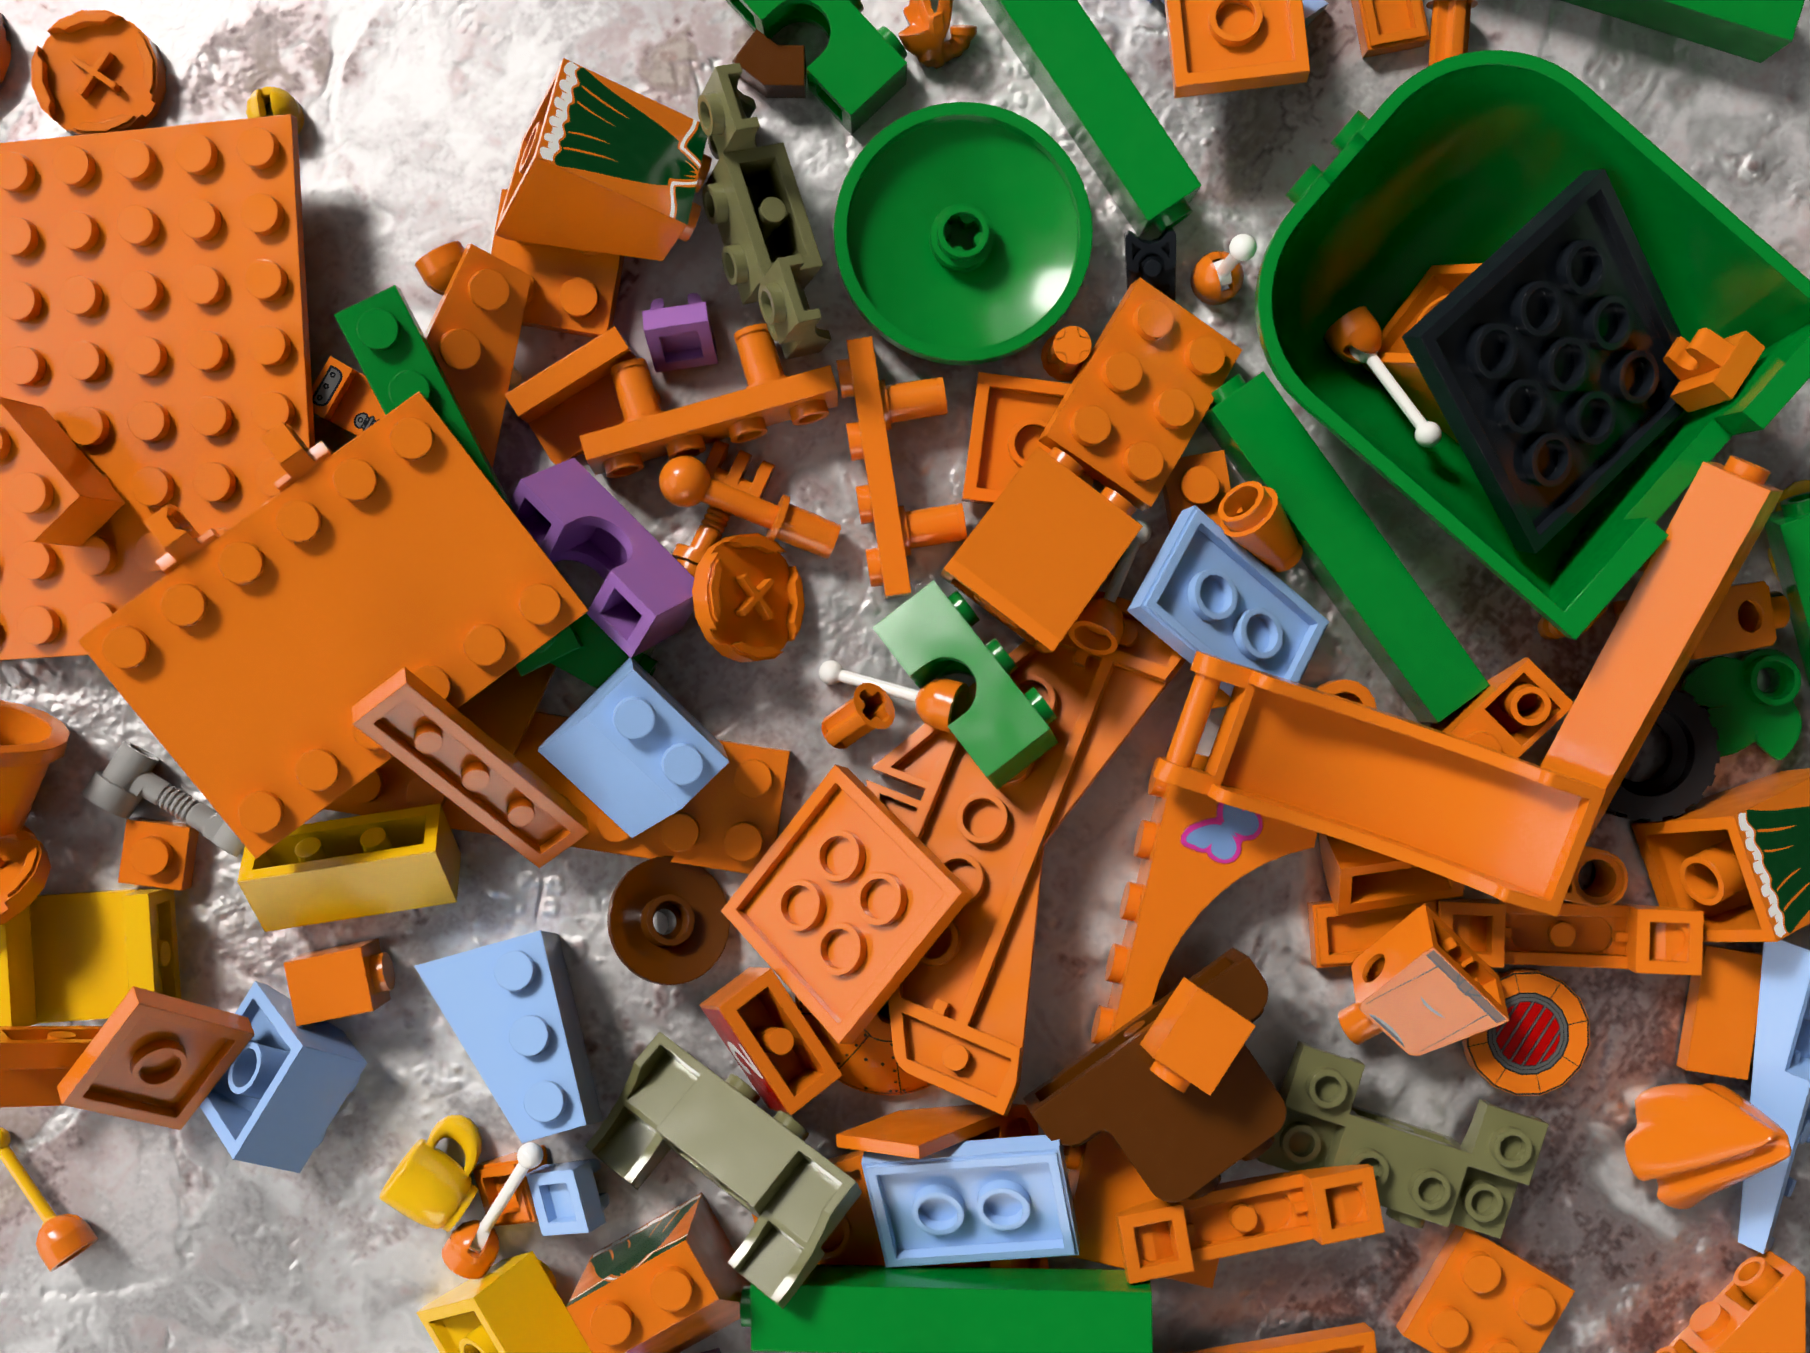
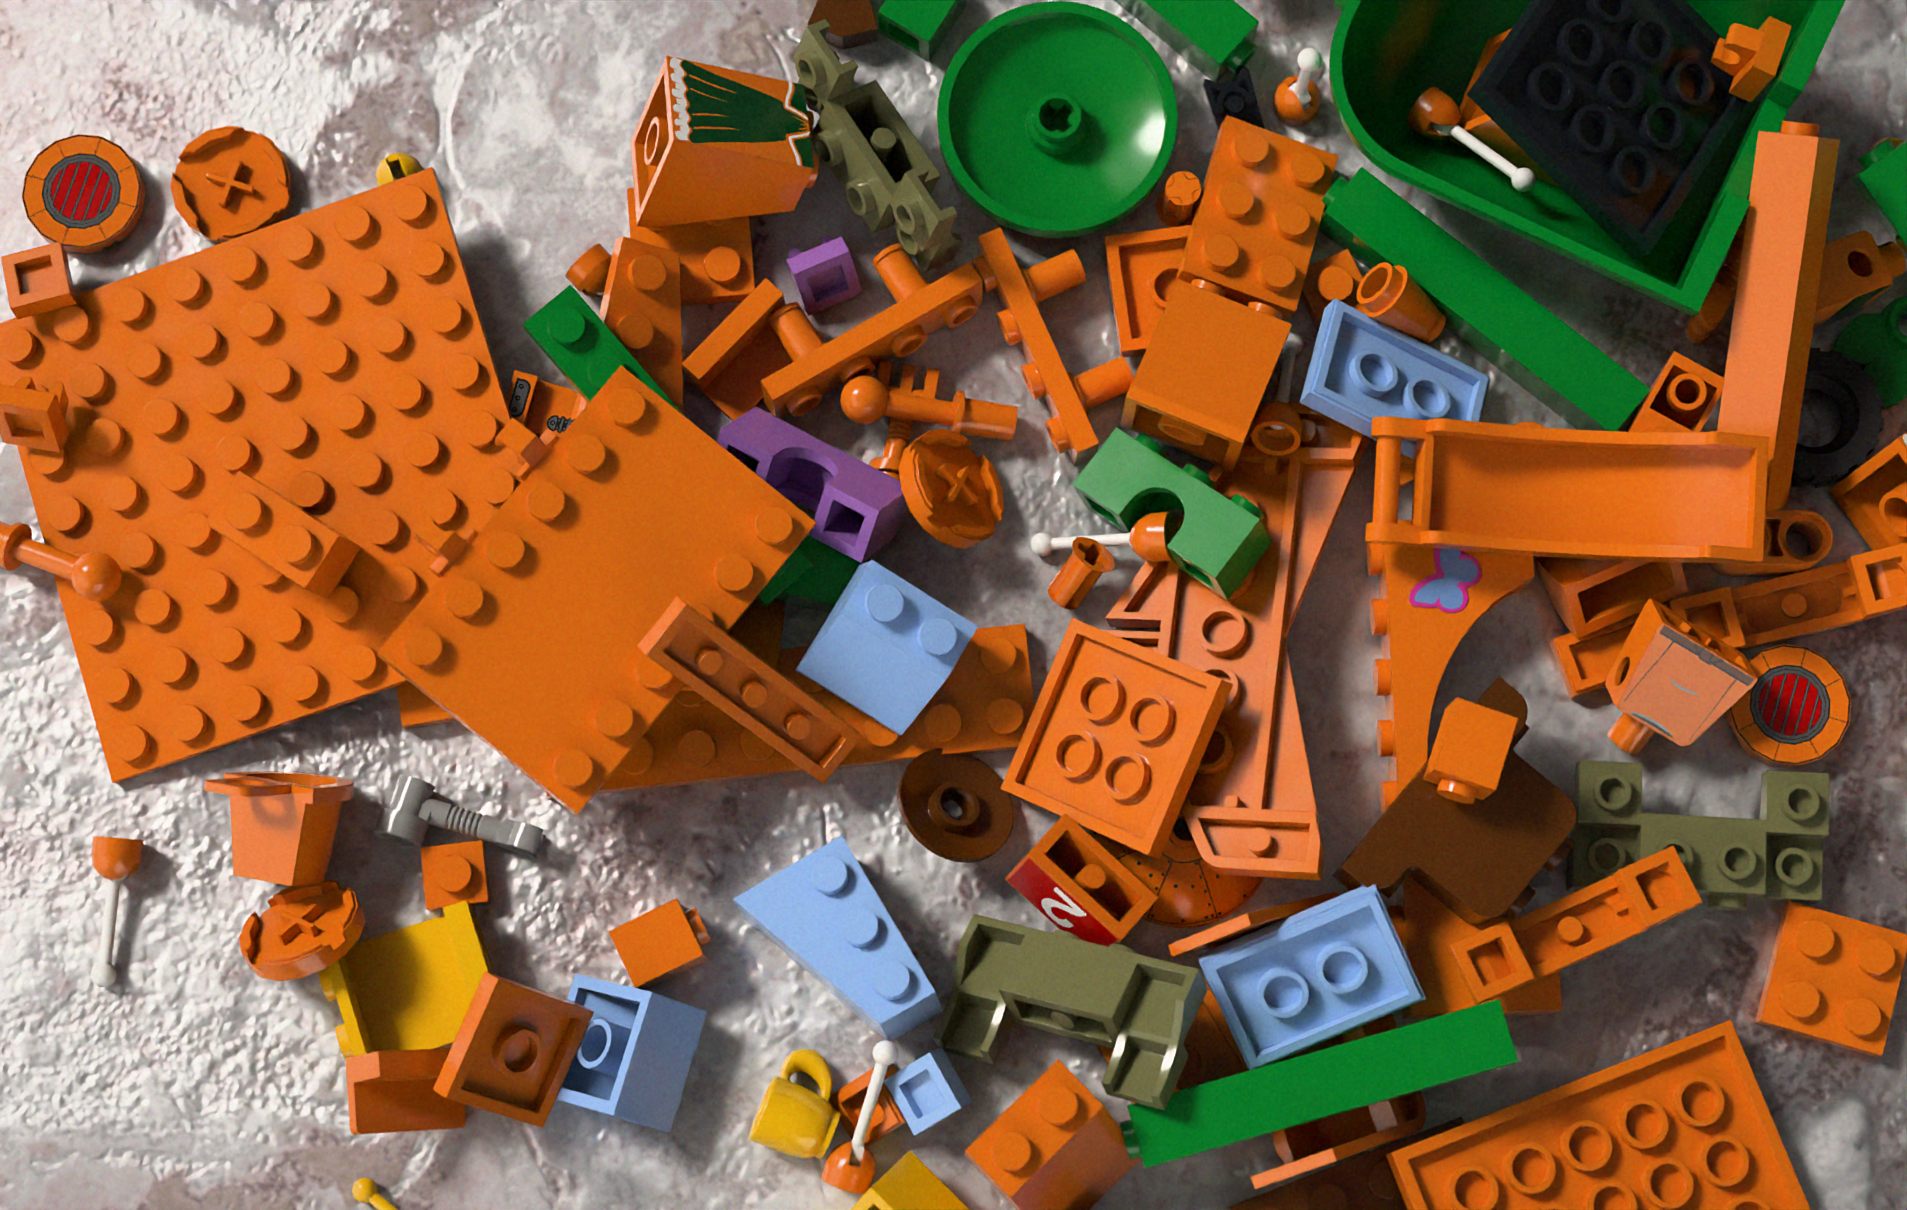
camera: 15 degrees left, 10 degrees down
yellow brick [237,803,461,932] -> none

